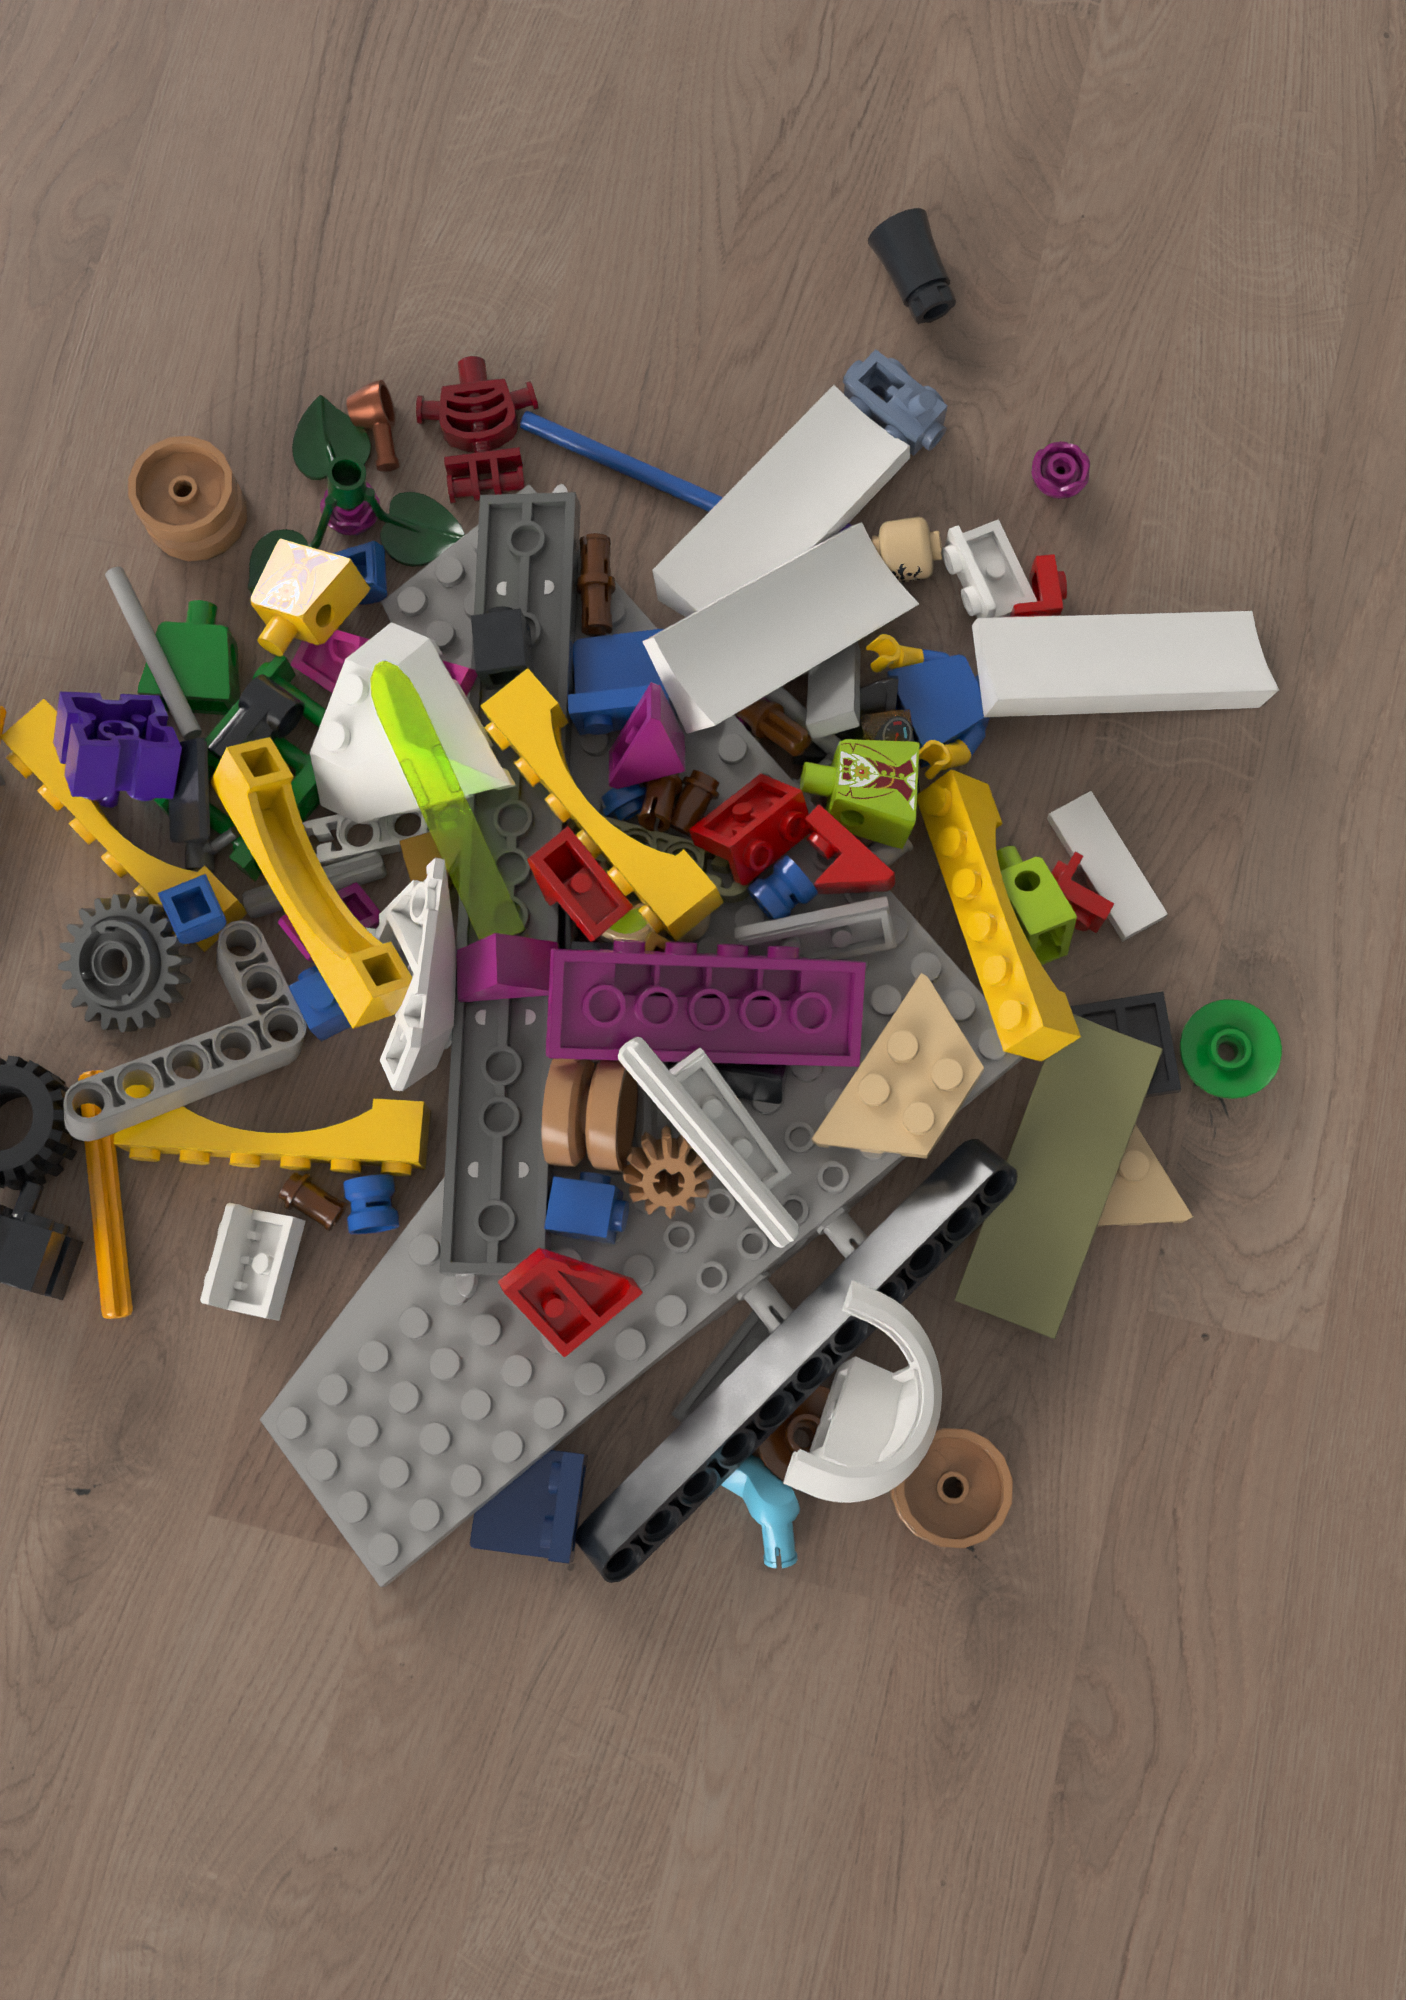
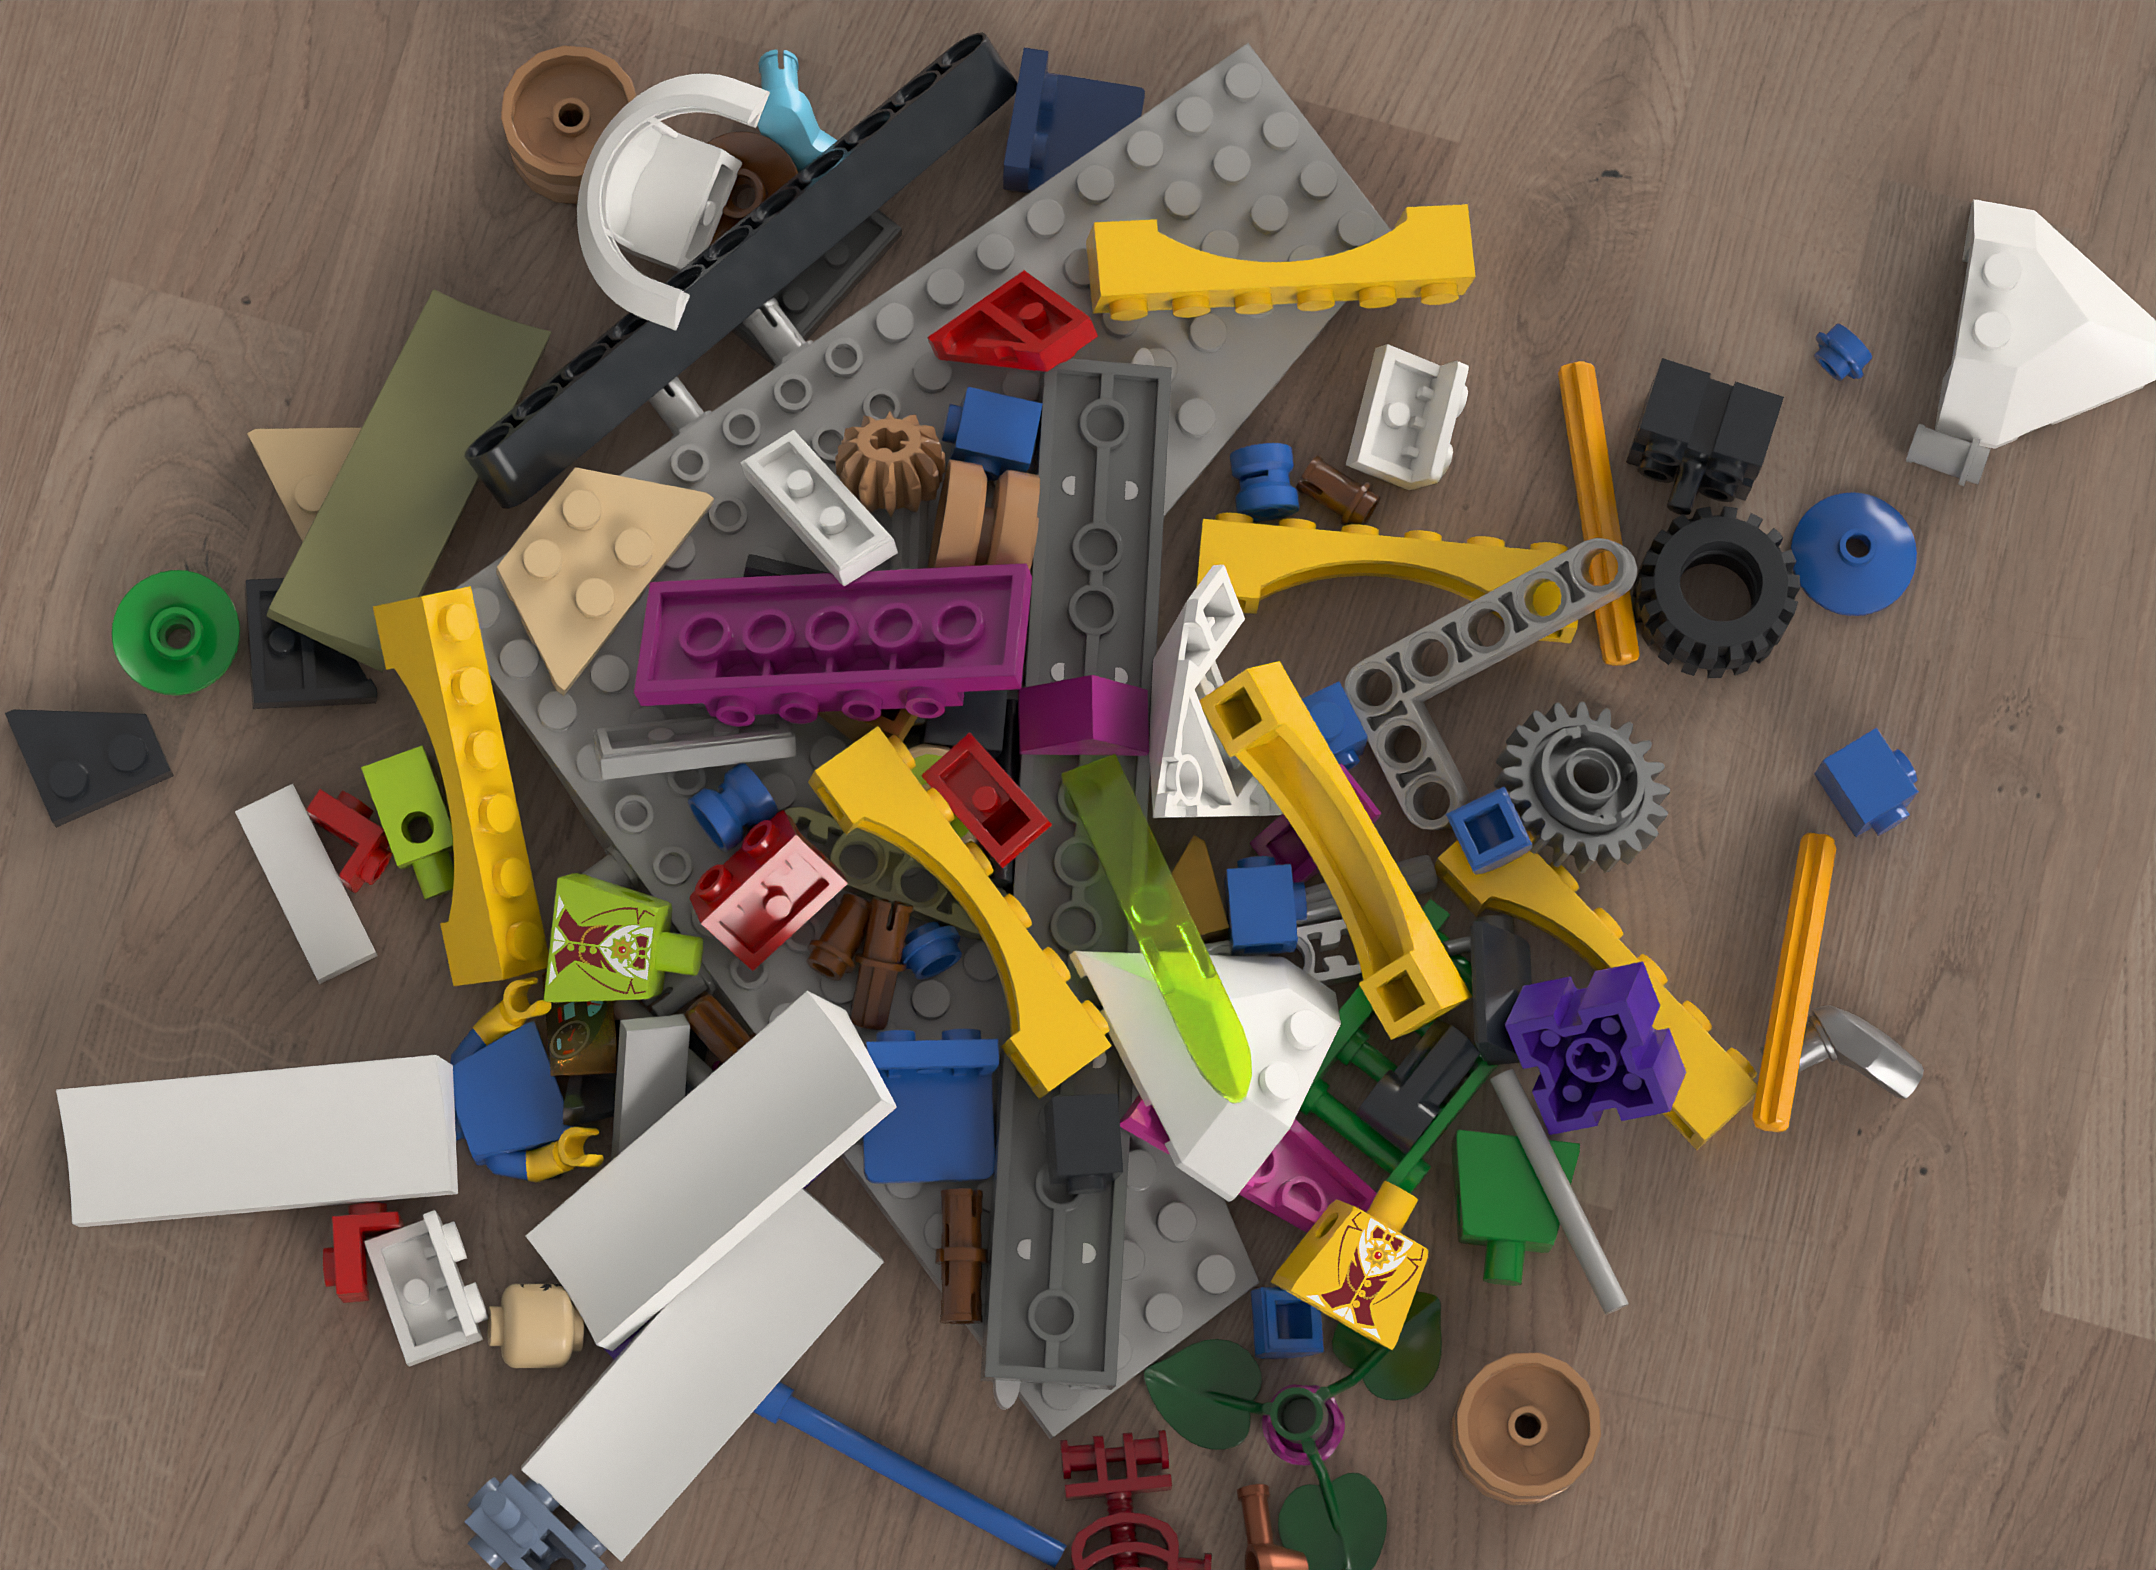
camera: 175 degrees right, 0 degrees up
magenta slope [609,682,685,789] -> none
white axle [618,1037,799,1248] -> none
red slope [805,804,895,894] -> none
magenta plate [1031,441,1090,499] -> none
none -> black wing [5,709,174,828]
none -> yellow arch [1086,204,1476,321]
none -> blue brick [1224,856,1307,956]

